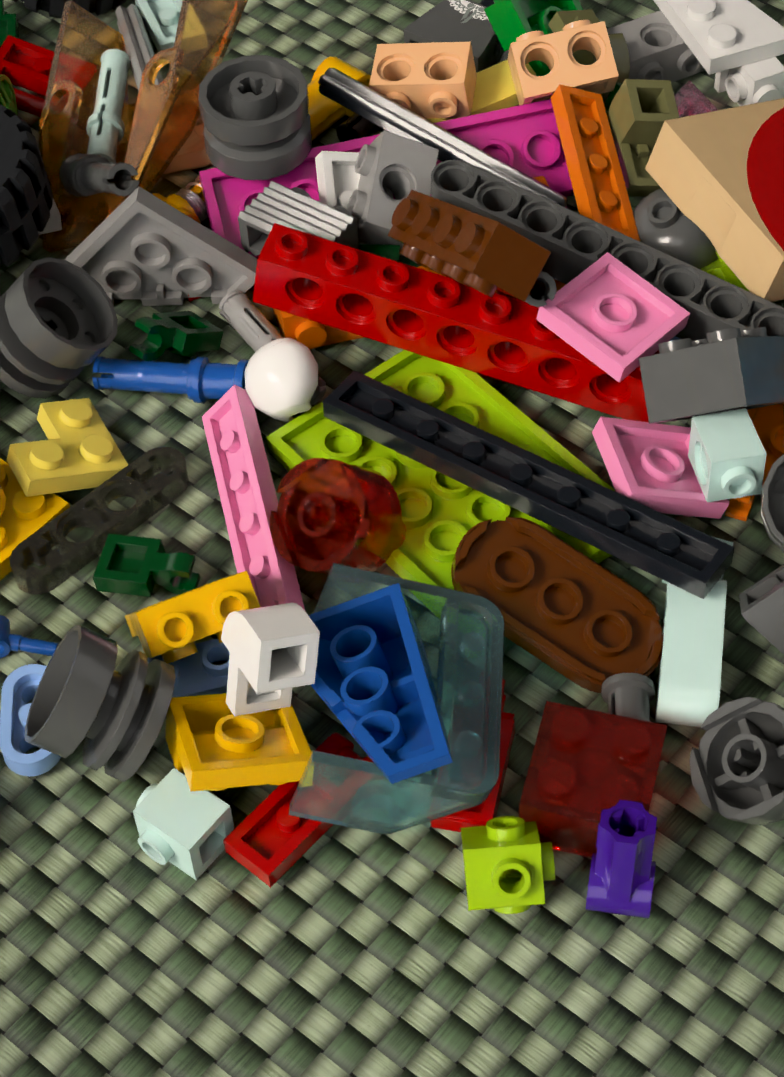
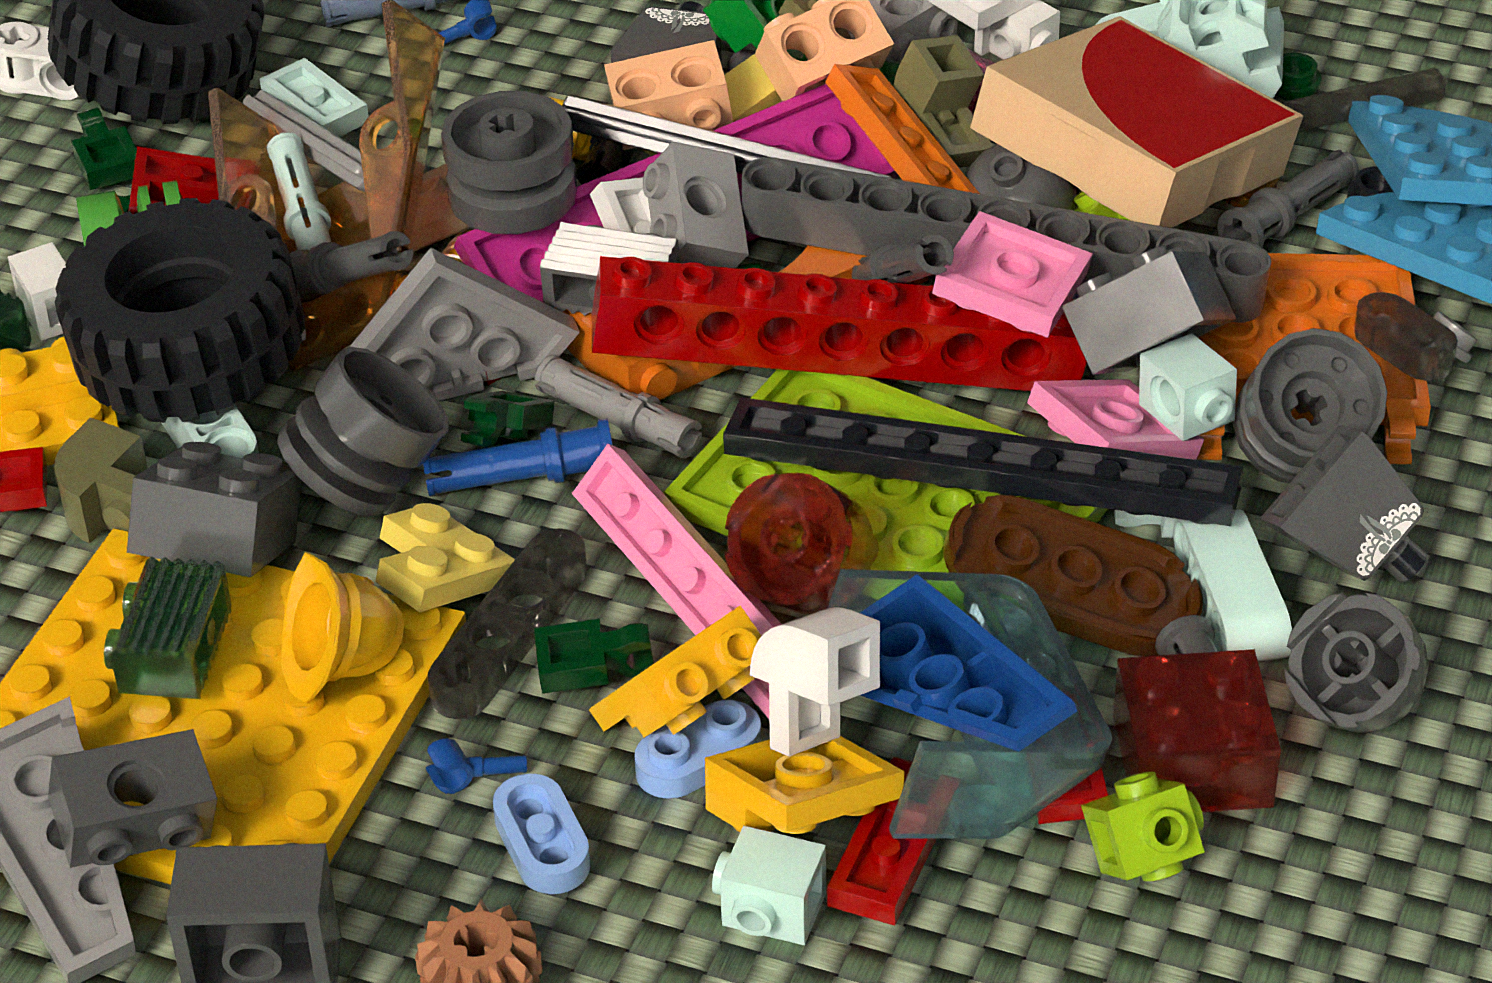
camera: 20 degrees left, 10 degrees down
dark grey wheel [25,625,176,782] -> none
white hair [244,338,318,422] -> none
reddish brown brick [387,189,551,302] -> none
dark purple piece [586,800,657,919] -> none

